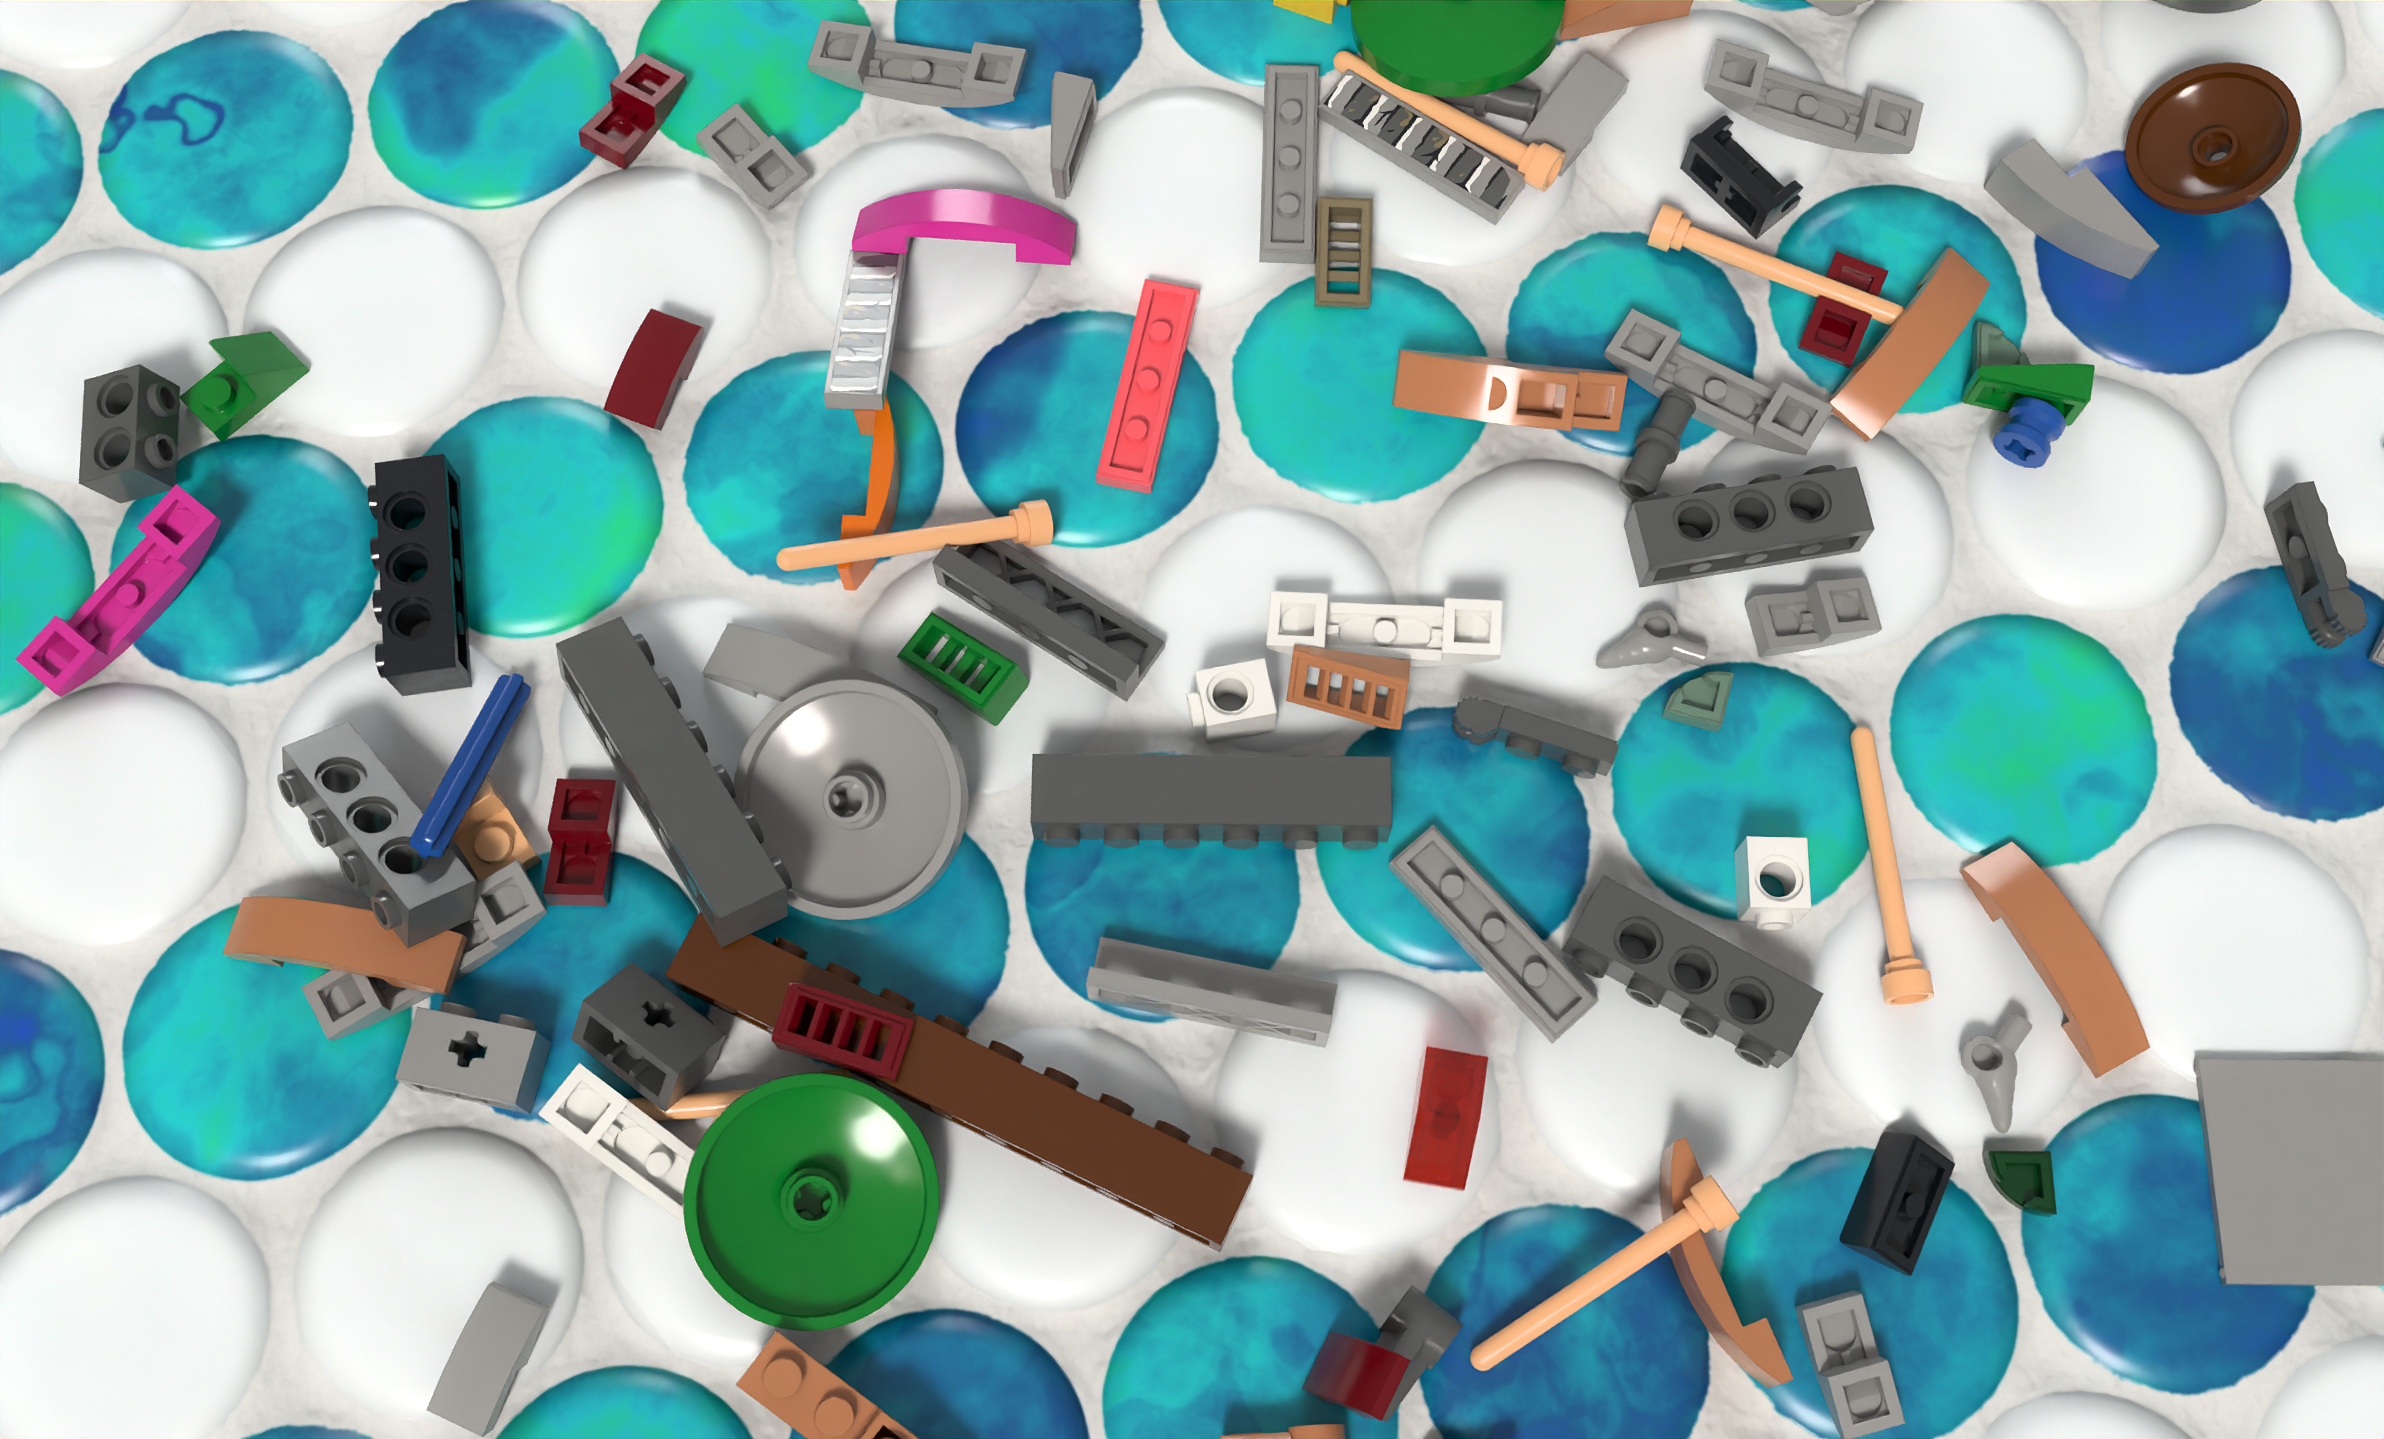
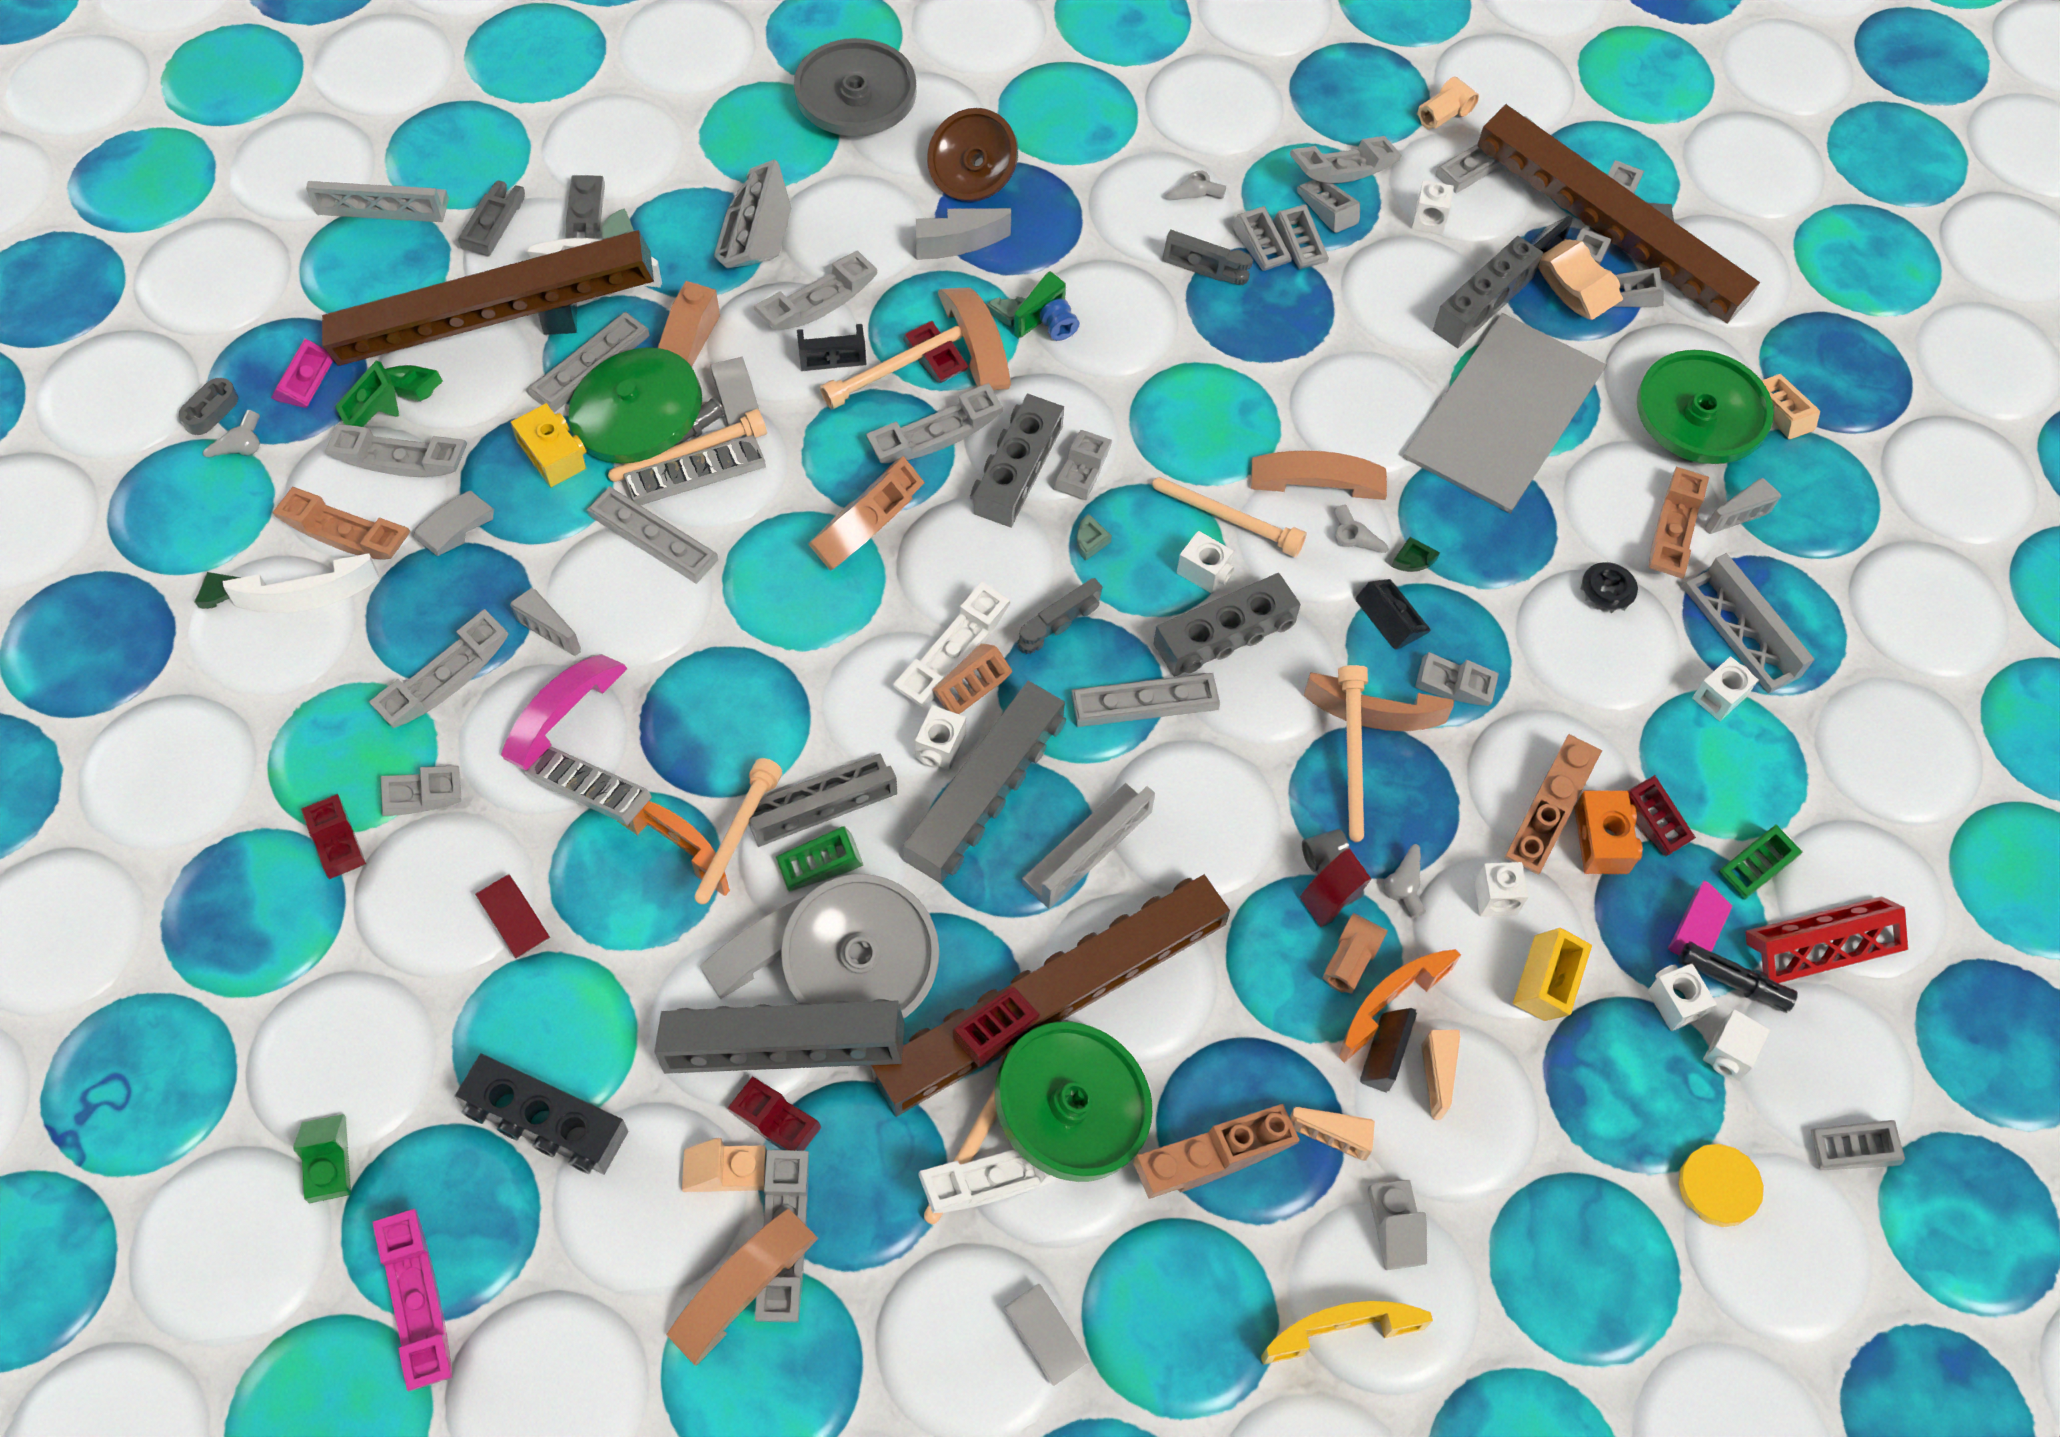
camera: 60 degrees left, 10 degrees down
dark grey brick [79,364,180,504] -> none
dark grey brick [277,721,476,948] -> none
light grey brick [395,1002,552,1115] -> none
blue axle [410,673,531,859] -> none
dark grey brick [571,962,726,1112] -> none
coral tile [1096,279,1199,494] -> none
dark tan slope [1314,196,1373,309] -> none
clear red slope [1402,1046,1488,1191] -> none
light grey animal [1596,610,1709,669] -> none
dark grey pin [1618,391,1696,501] -> none

